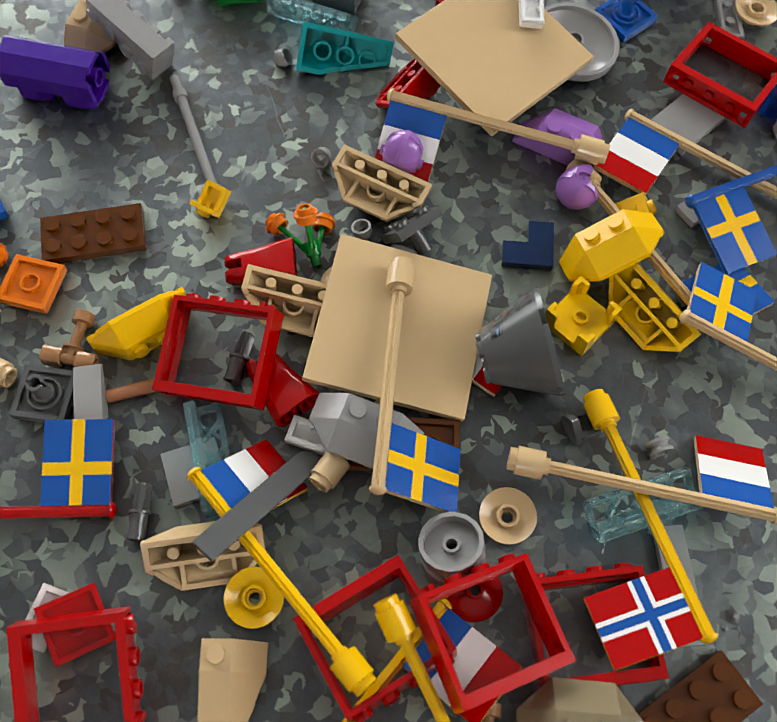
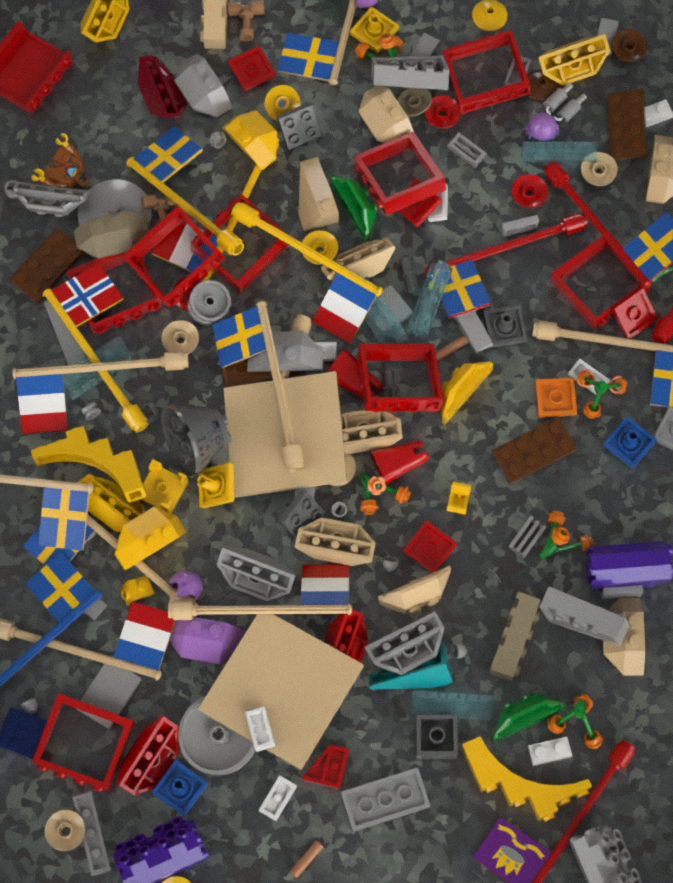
camera: 165 degrees right, 5 degrees up
medium nougat bar [39,309,100,367] -> none
light grey bar [170,75,217,184] -> none
dark grey piece [192,450,321,562] -> none
medium lavender cap [379,130,424,173] -> none
dark blue tile [501,221,554,270] -> none
none -> yellow arch [31,426,147,503]
none -> red wedge [117,715,179,796]
none -> yellow plate [197,463,234,509]
none -> light grey wedge [217,547,296,601]
none -> green wedge [330,175,377,242]
none -> light grey wedge [364,612,445,675]
none -> tan wedge [378,565,451,614]
none -> red plate [403,520,458,573]
none -> clear light blue fence [406,260,453,337]
none -> dark tan wedge [489,591,541,681]
none -> light grey tile [508,516,547,559]
none -> orange plant [539,510,594,560]

